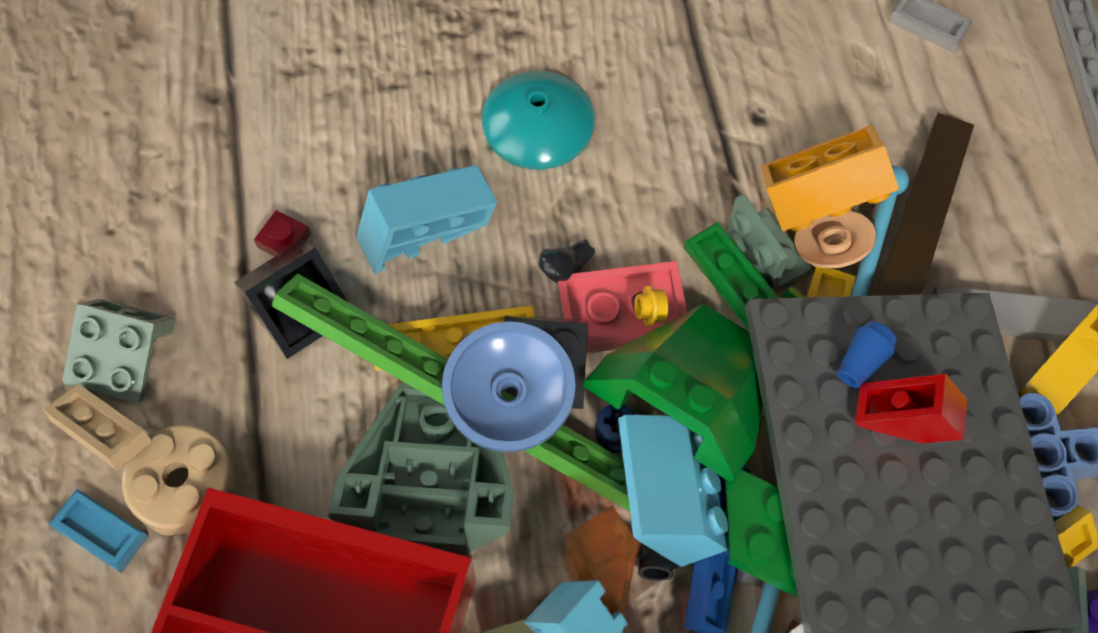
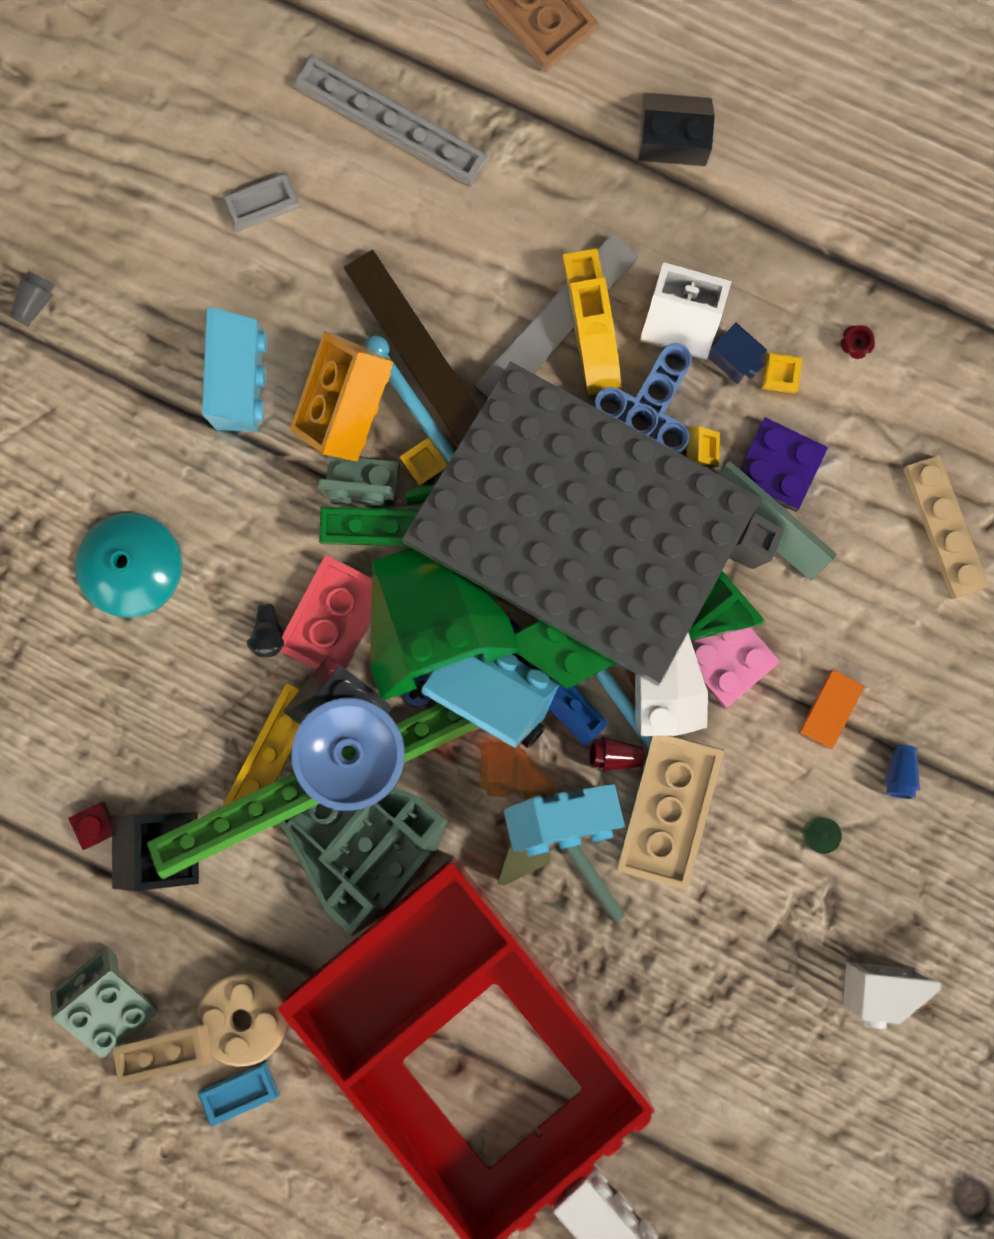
camera: 55 degrees left, 20 degrees up
medium azure wedge [356,165,497,274] -> none
yellow plate [635,285,668,326] -> none
light nougat dish [794,211,876,268] -> none
blue cone [837,321,897,388] -> none
red slope [855,374,967,444] -> none
none -> medium azure slope [202,307,268,432]

